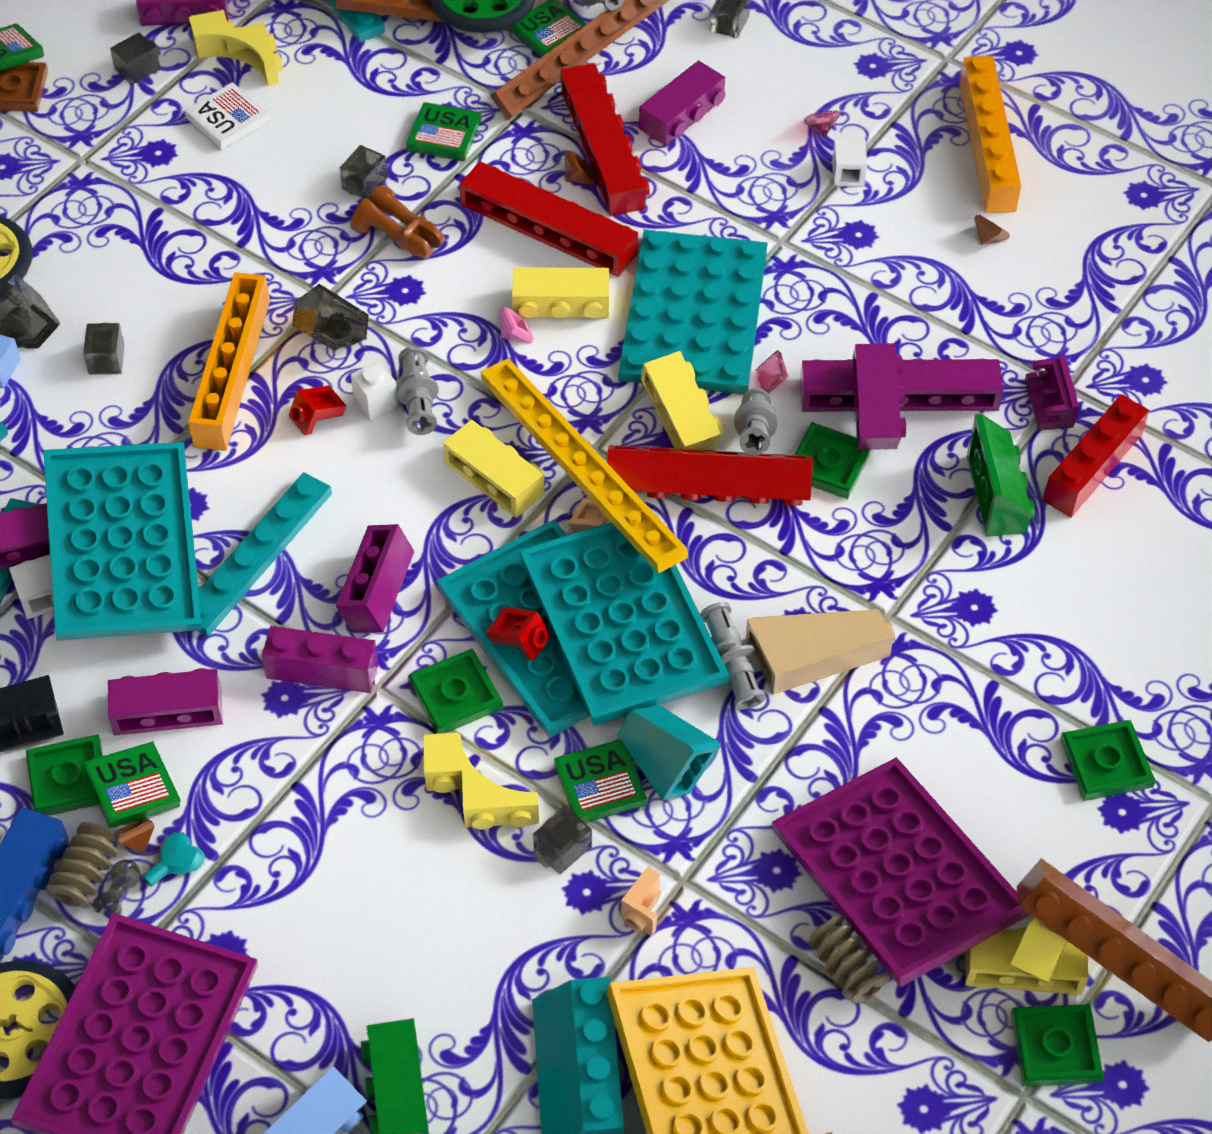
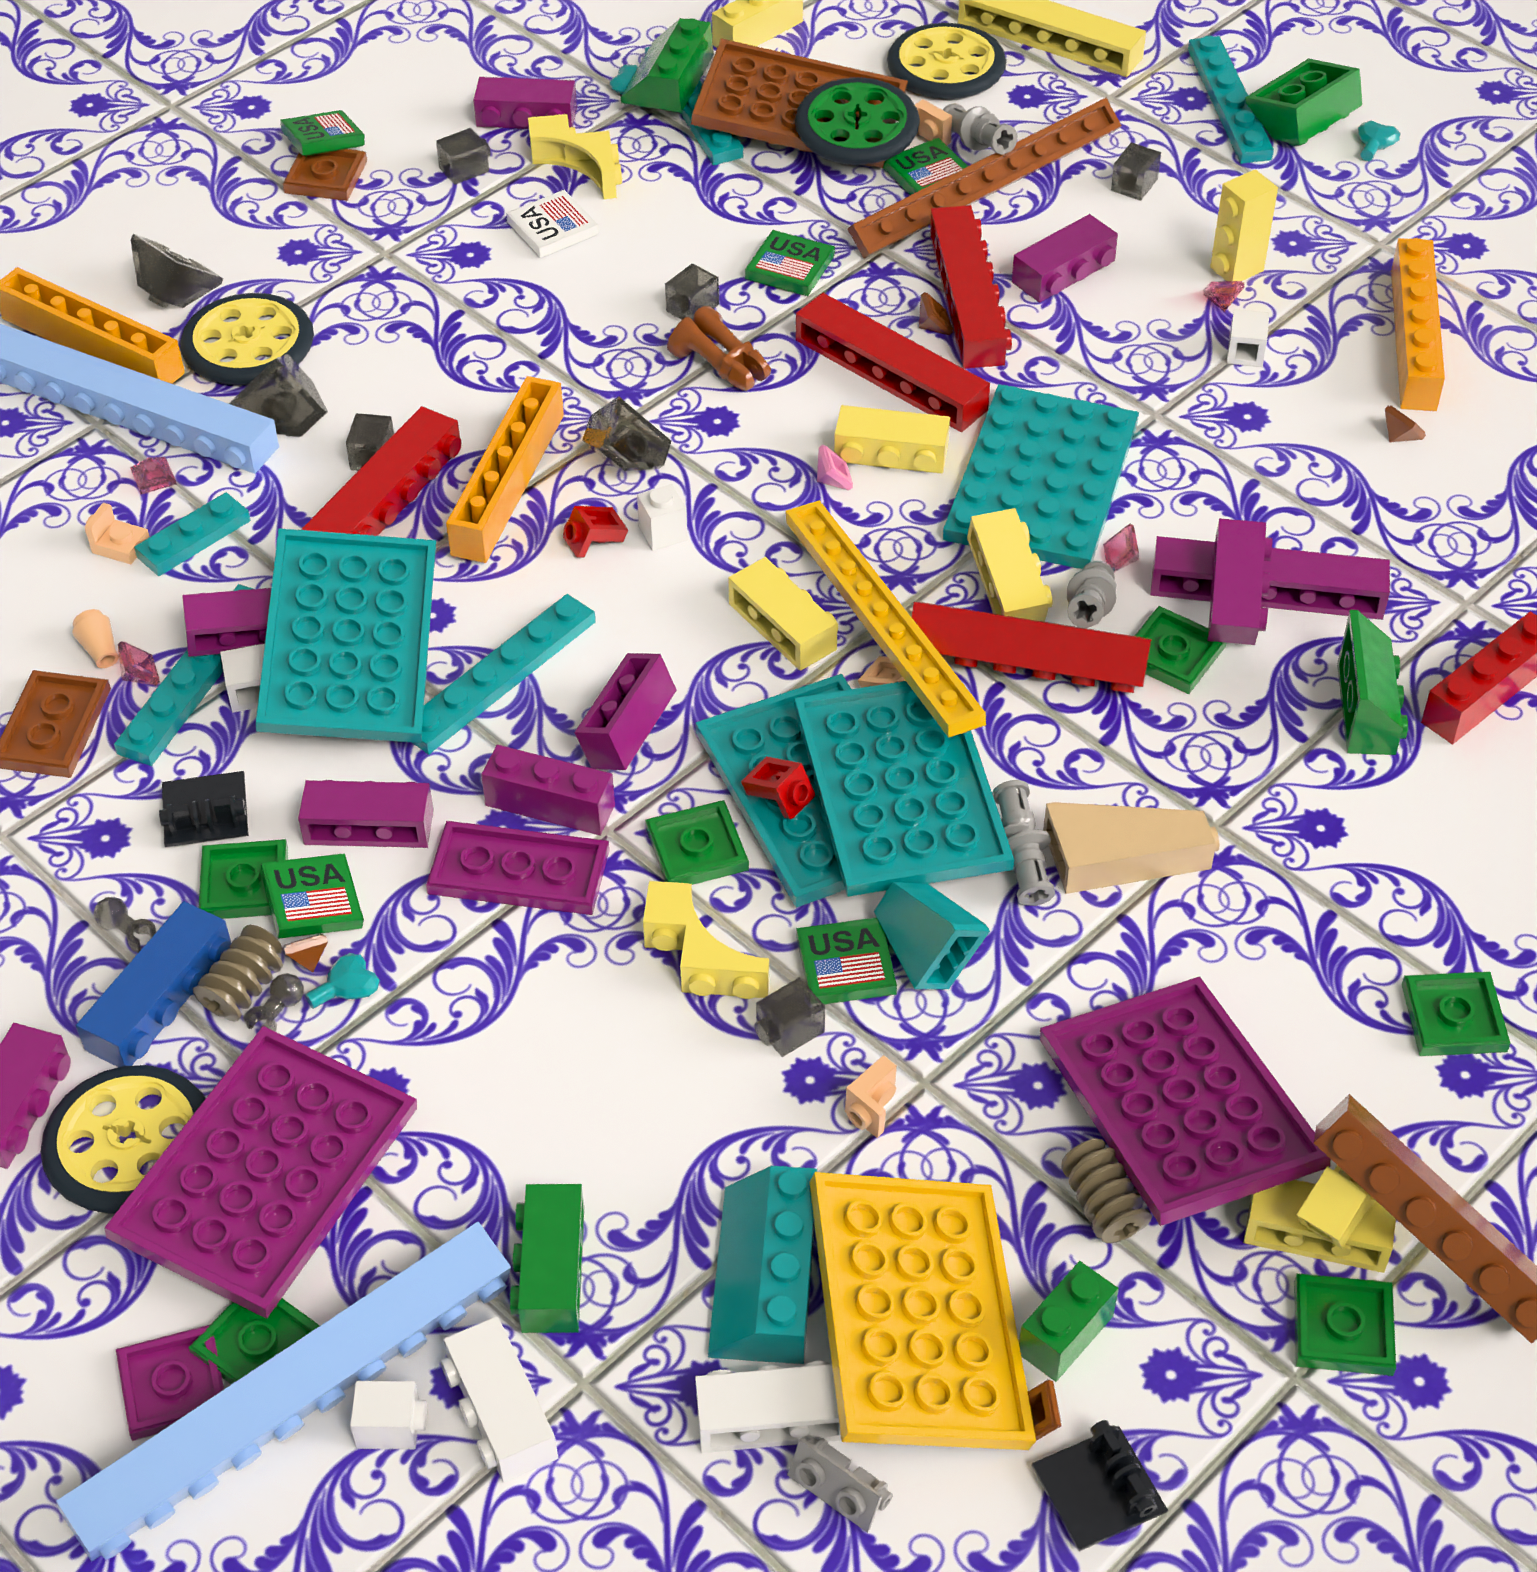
camera: 10 degrees right, 5 degrees down
light grey piece [396,347,439,435] -> none
magenta hinge [1025,356,1079,430] -> none
none -> red brick [301,406,462,536]
none -> magenta tile [426,821,610,915]
none -> green brick [1019,1261,1119,1382]
none -> light yellow brick [1210,169,1278,285]

